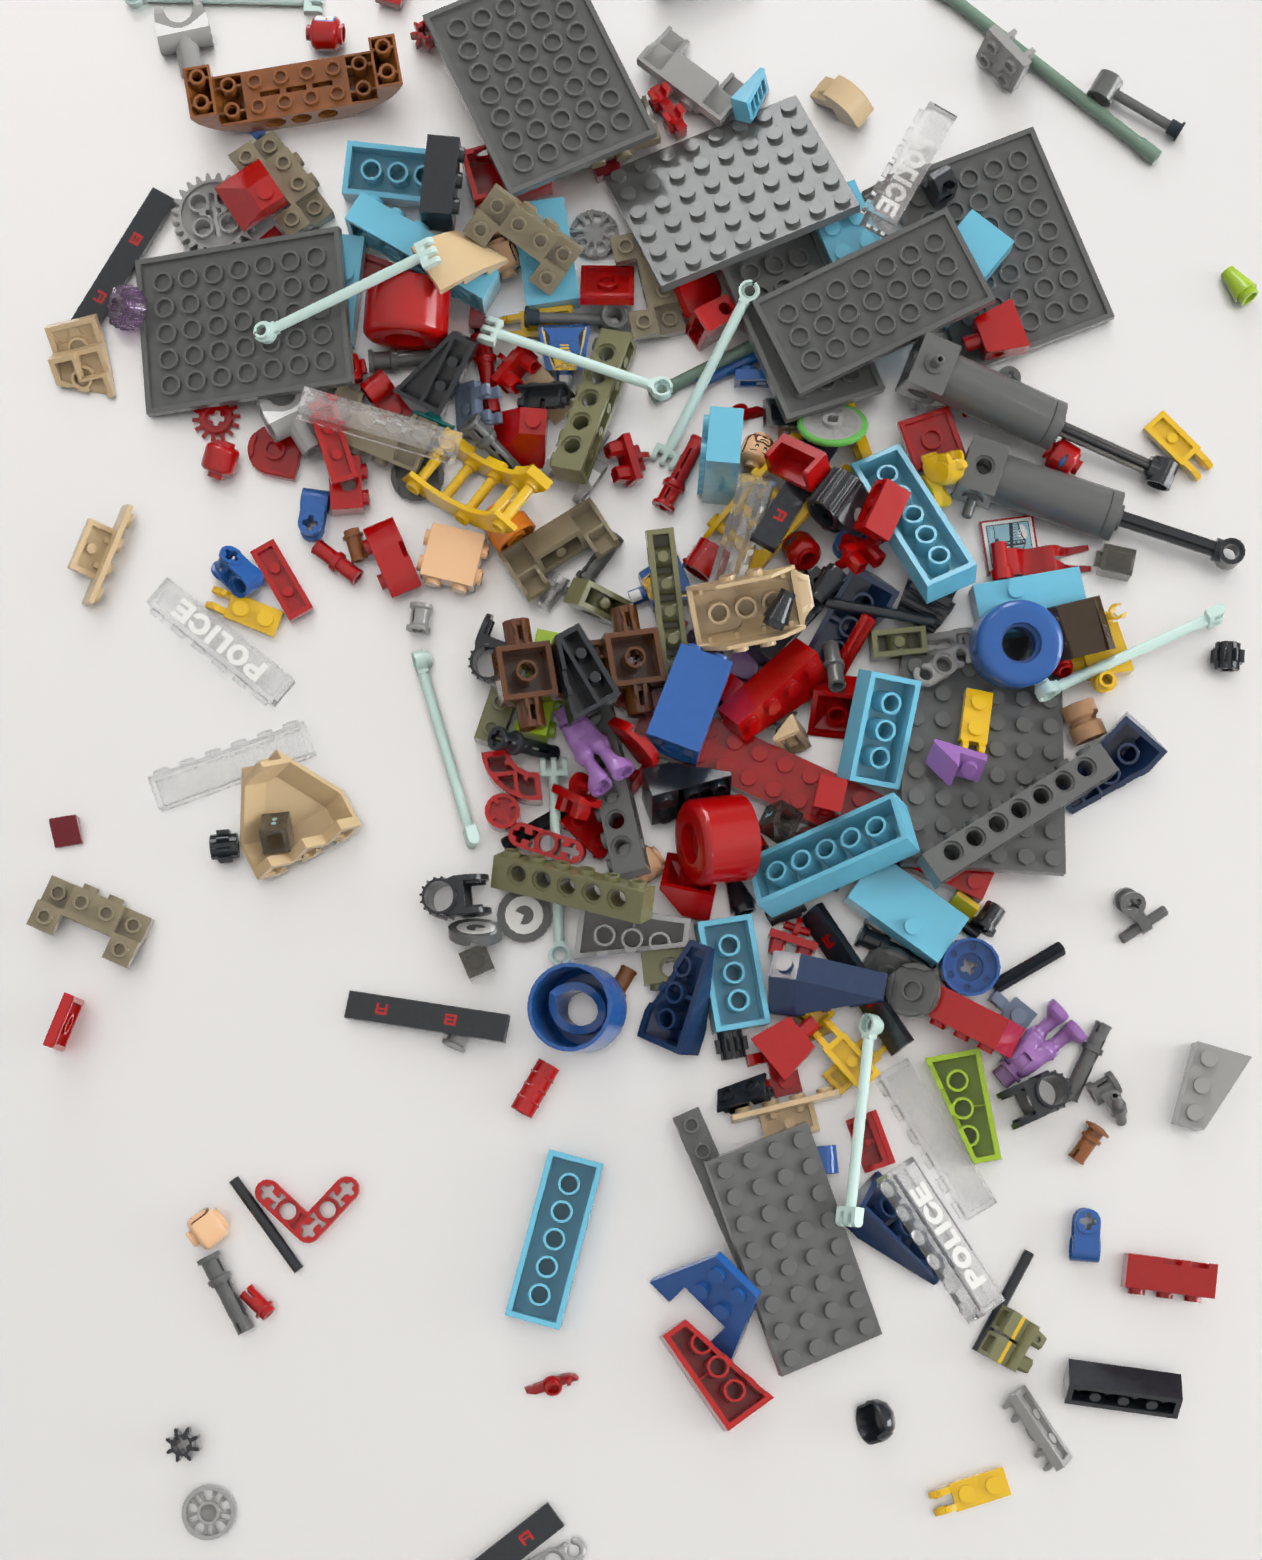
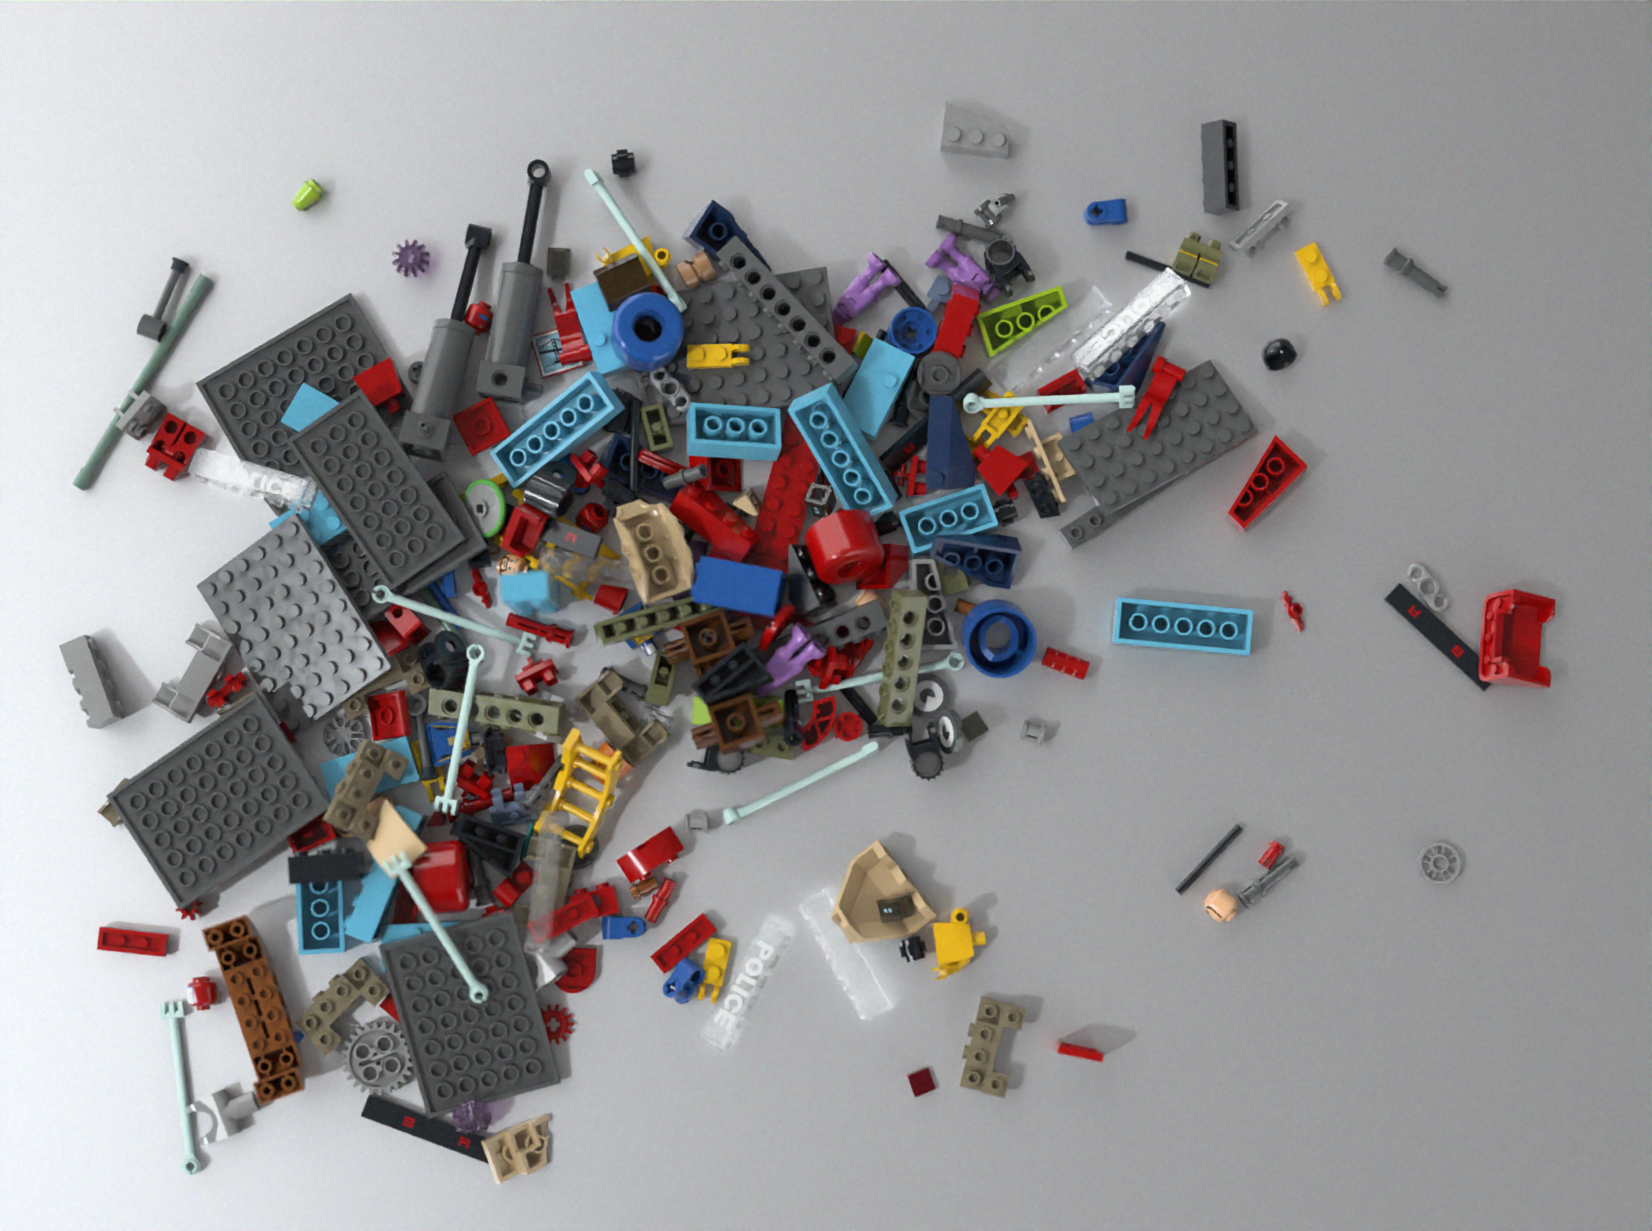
camera: 100 degrees left, 5 degrees up
tan bracket [67,504,134,606] -> none
black gear [166,1426,201,1462] -> none
red head [201,438,240,480] -> none
red slope [214,159,288,233] -> none
red beam [255,1176,360,1243] -> none
black tile [344,990,511,1044] -> none
light nougat brick [416,522,490,594] -> none
red beam [508,822,586,865] -> none
blue wing [650,1251,761,1360] -> none
medium azure slope [730,67,769,124] -> none
black cone [762,588,796,631] -> none
tan brick [810,75,874,128] -> none
red panel [810,774,848,819] -> none
hinge [853,478,912,542] -> none
yellow animal [920,450,968,508] -> none
black leg [921,164,958,209] -> none
medium lavender slope [926,739,988,786] -> none
black bush [970,900,1006,937] -> none
dark orange pin [1068,1120,1109,1165] -> none
dark grey piece [1114,887,1169,943] -> none
red wedge [1120,1253,1218,1303] -> none
yellow hinge [1142,410,1213,482] -> none
none -> red hips [145,412,210,482]
none -> clear purple gear [392,240,430,278]
none -> black piece [418,630,470,691]
none -> medium lavender piece [832,252,902,326]
none -> black axle [867,723,913,739]
none -> yellow torso [932,908,986,981]
none -> red flag [1126,355,1187,440]

